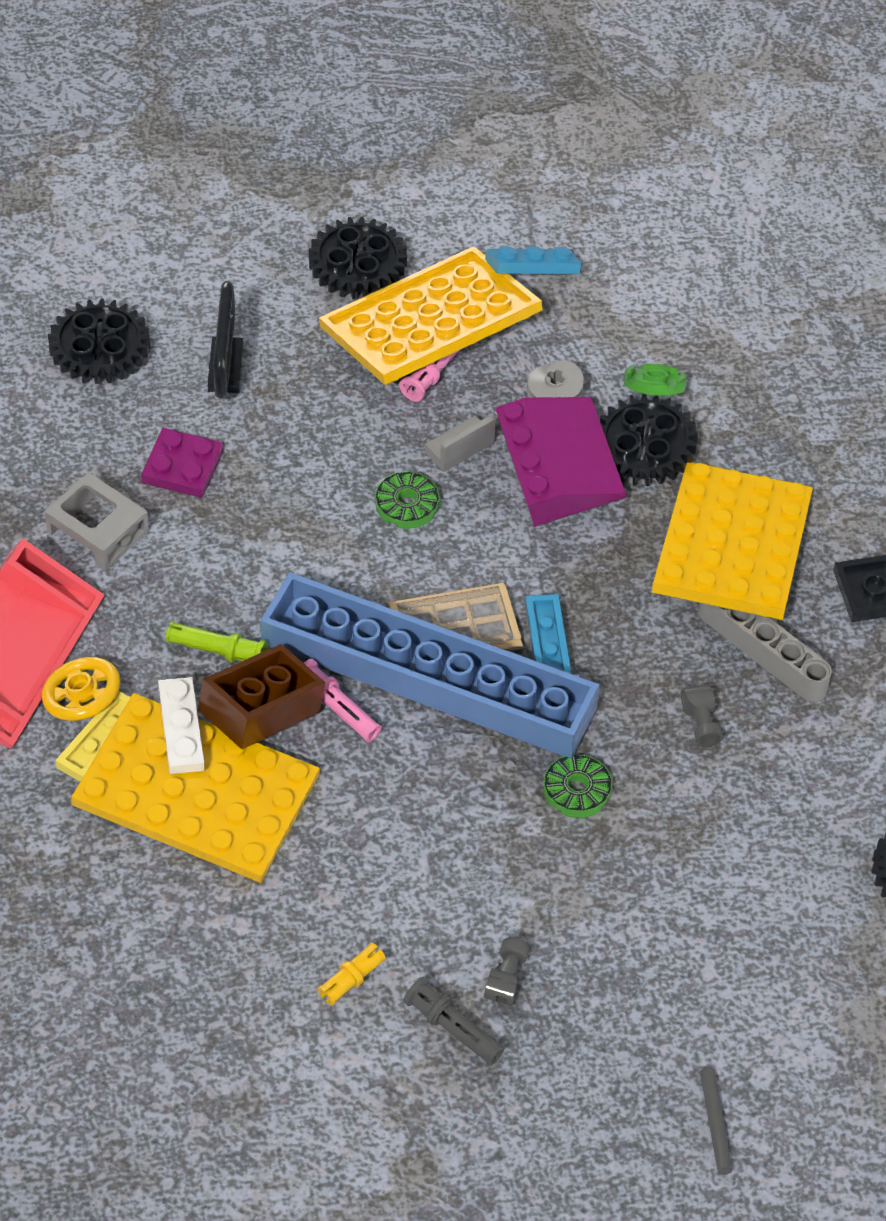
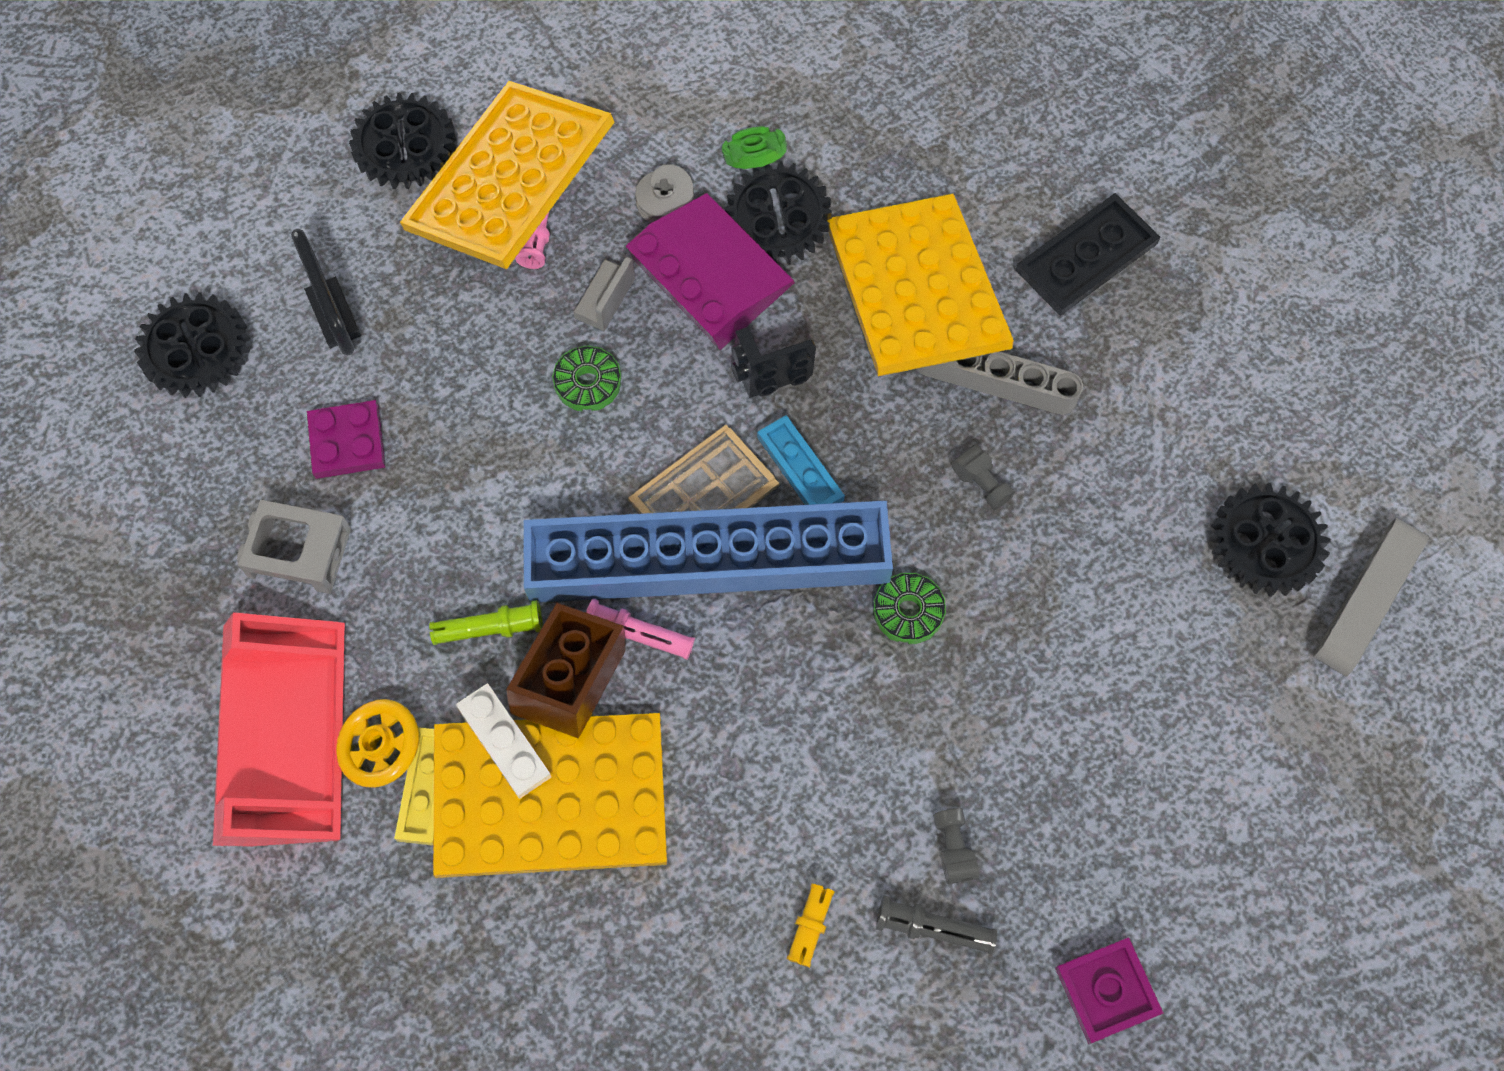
camera: 25 degrees left, 15 degrees up
dark azure plate [485,246,582,274] -> none
dark grey bar [700,1068,732,1175] -> none
none -> black bracket [731,327,816,398]
none -> magenta plate [1055,937,1164,1045]

